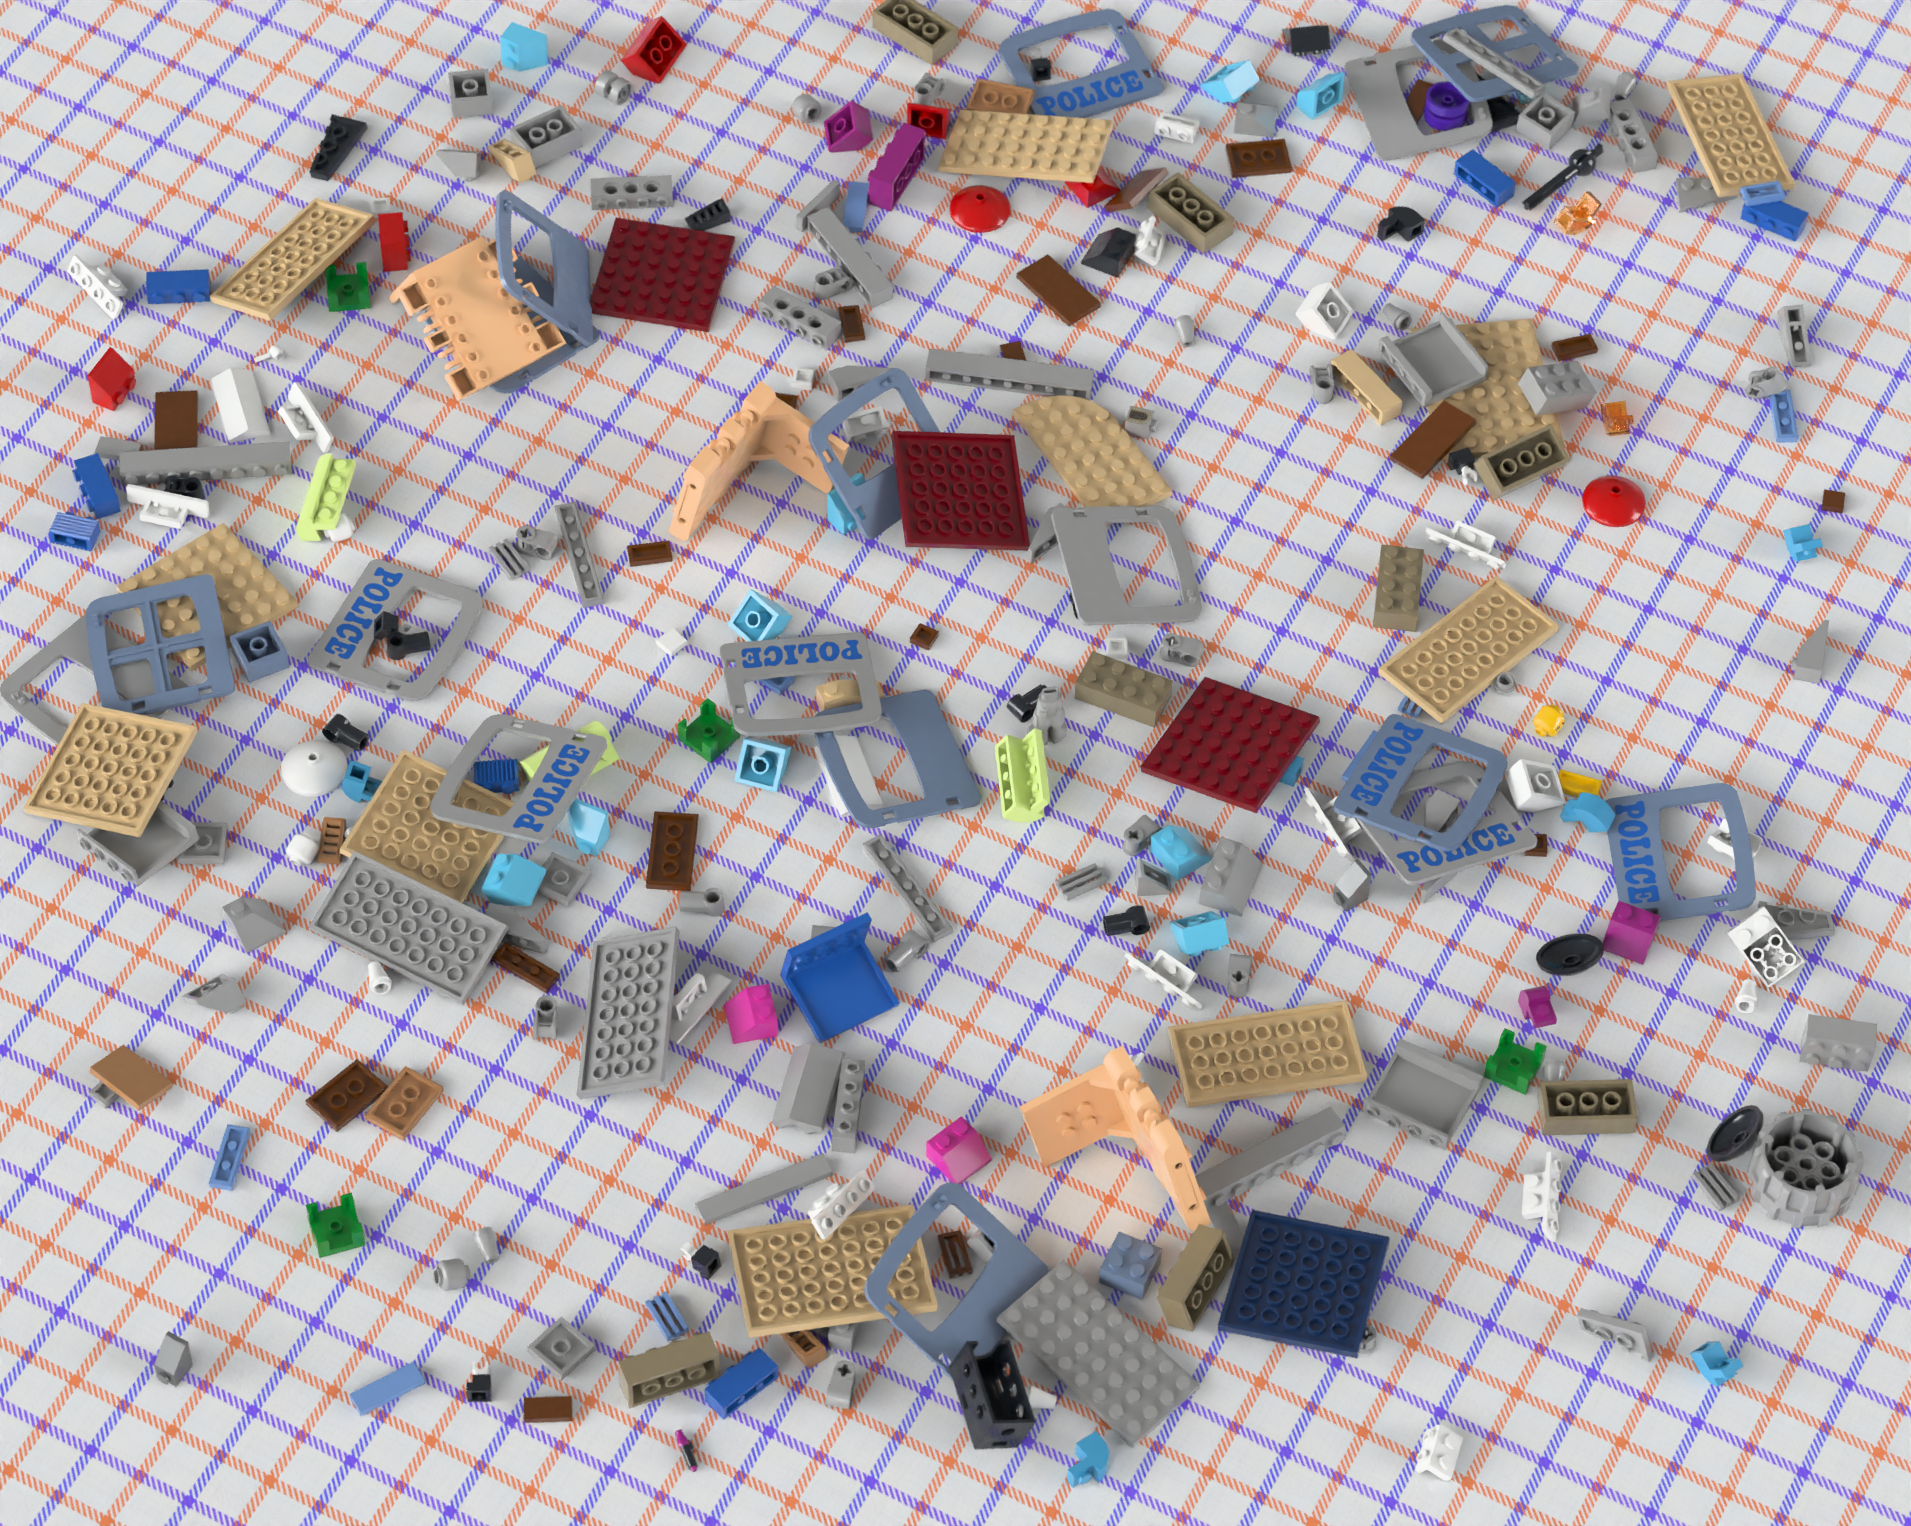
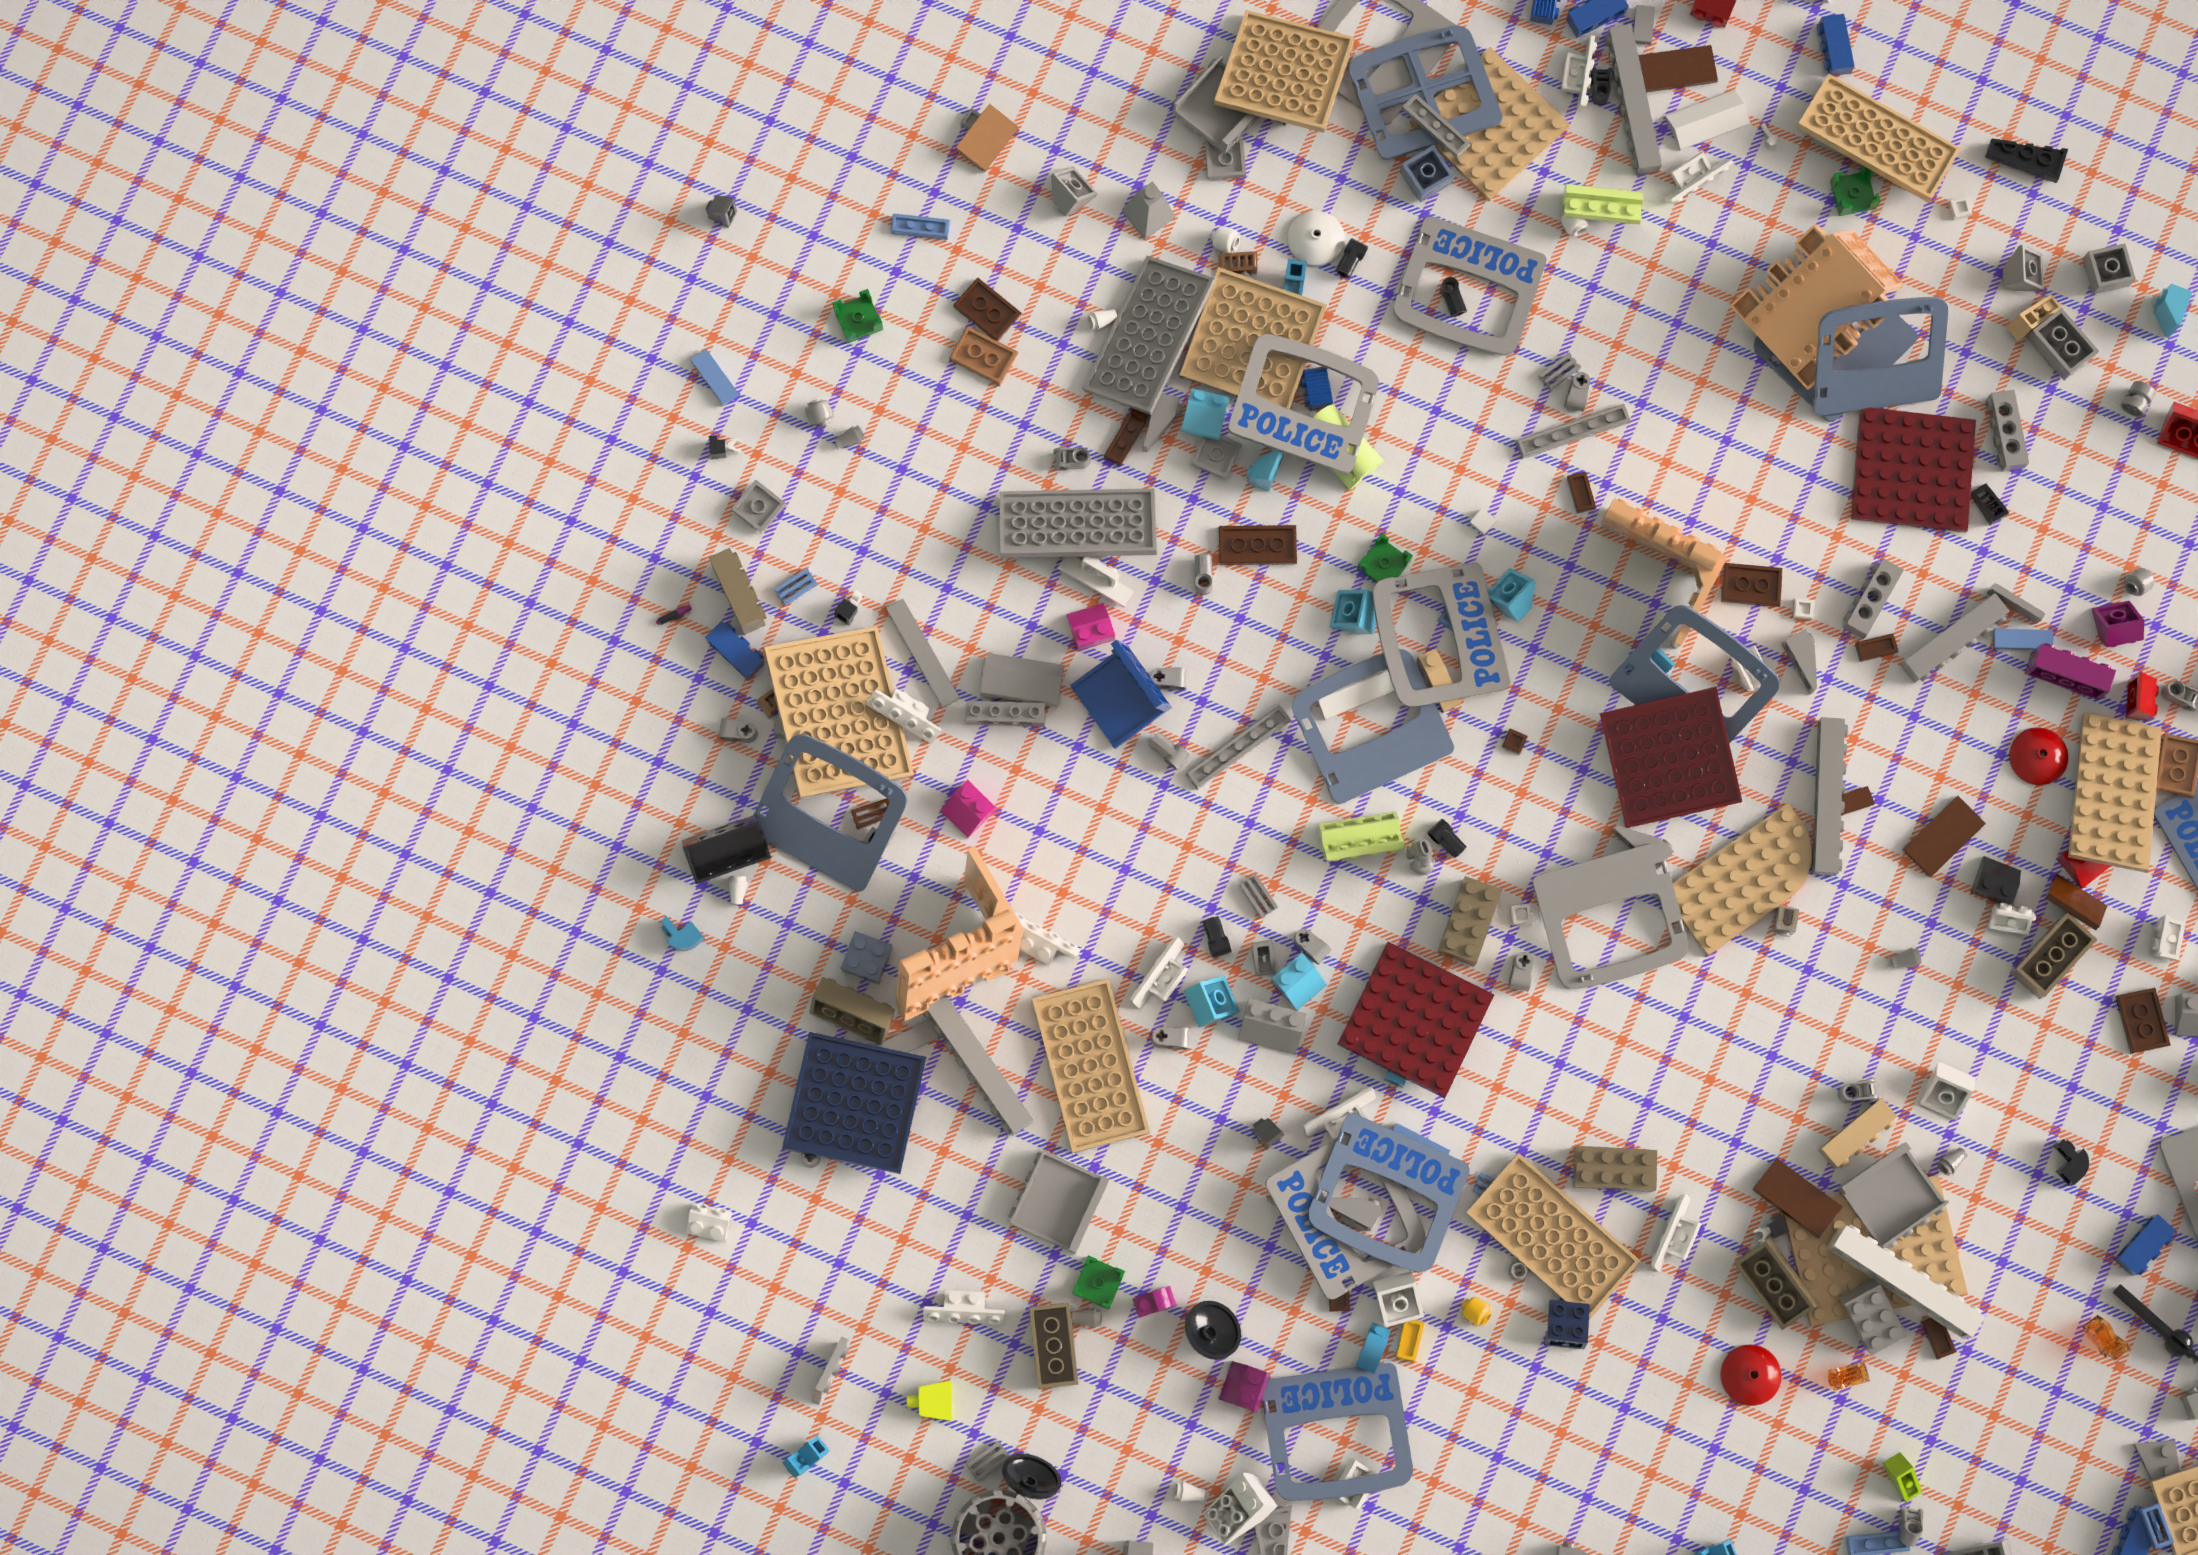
camera: 85 degrees right, 25 degrees up
black piece [374,611,412,640] -> none
red brick [378,212,411,272] -> none
reddish brown tile [524,1396,572,1423] -> none
light grey piece [814,265,854,300] -> none
light grey plate [997,1260,1200,1448] -> none
none -> neon yellow torso [907,1381,952,1421]
none -> light grey plate [1402,94,1470,158]
none -> dark blue bracket [1544,1300,1590,1349]
none -> white brick [1826,1225,1985,1339]
none -> lime slope [1883,1452,1922,1503]

